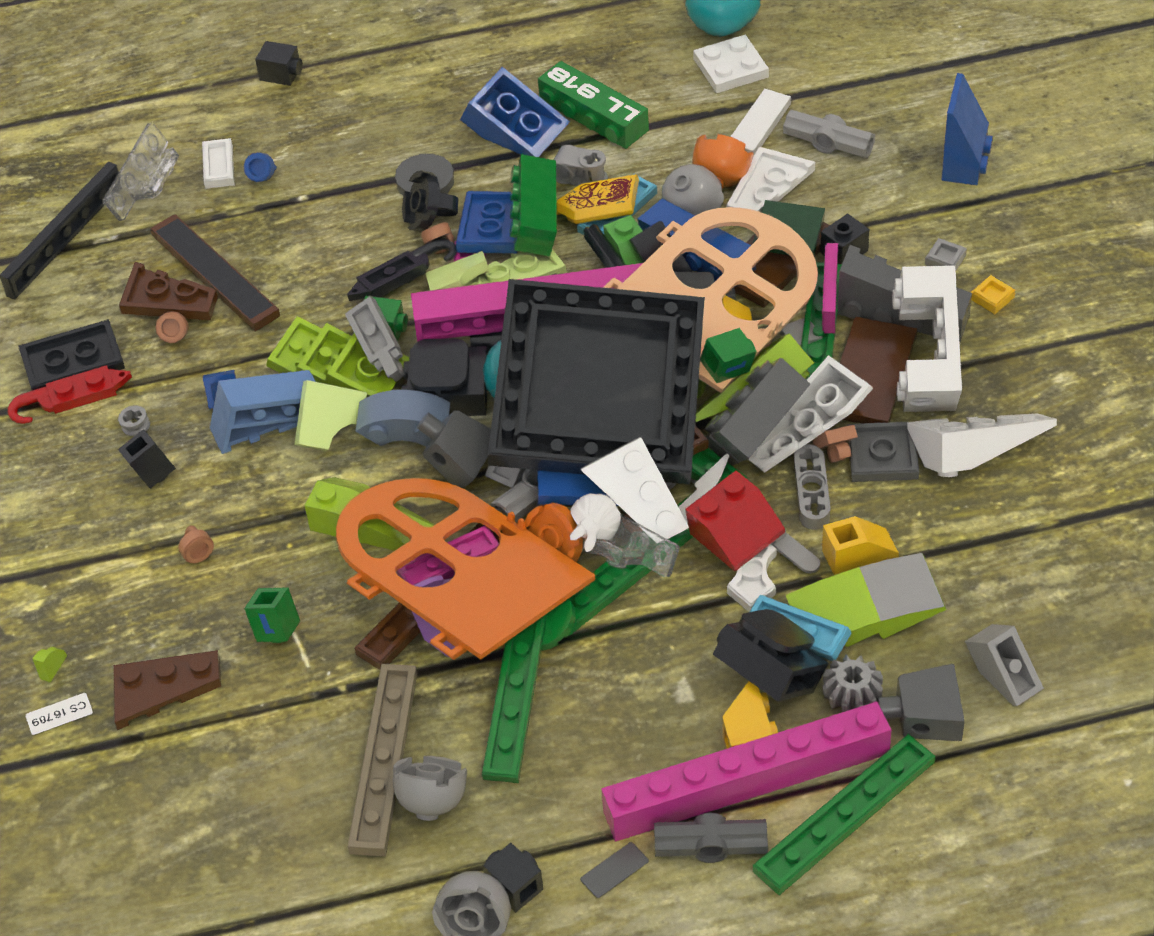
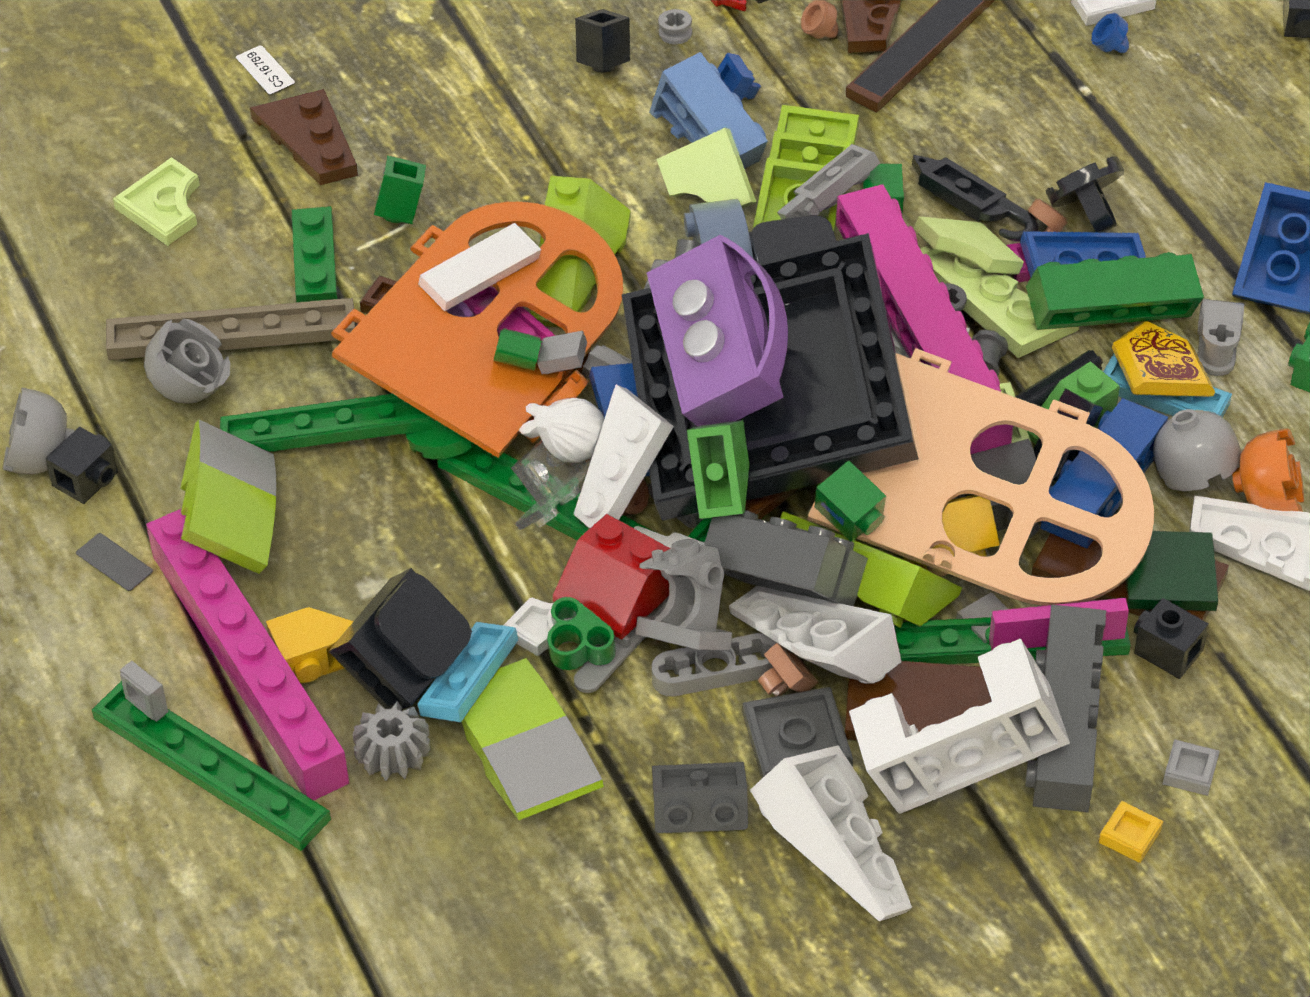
camera: 75 degrees right, 0 degrees up
lime tile [32,647,67,682] -> none
nougat tile [178,525,214,563] -> none
dark grey tile [395,154,454,195] -> none
dark grey piece [654,813,768,863] -> none
yellow slope [822,516,899,575] -> none
dark grey torso [877,664,965,741] -> none
light grey slope [965,624,1044,706] -> none
none -> yellowish green tile [113,157,200,246]
none -> light grey tile [120,661,168,722]
none -> lime slope [180,420,276,574]
none -> green plate [292,206,337,303]
none -> white tile [418,223,541,311]
none -> green brick [493,328,542,371]
none -> light grey tile [537,331,587,374]
none -> green piece [547,597,616,670]
none -> light grey tile [635,539,732,650]
none -> medium lavender piece [647,235,788,426]
none -> dark grey bracket [652,762,748,833]
none -> bright green slope [687,420,749,519]

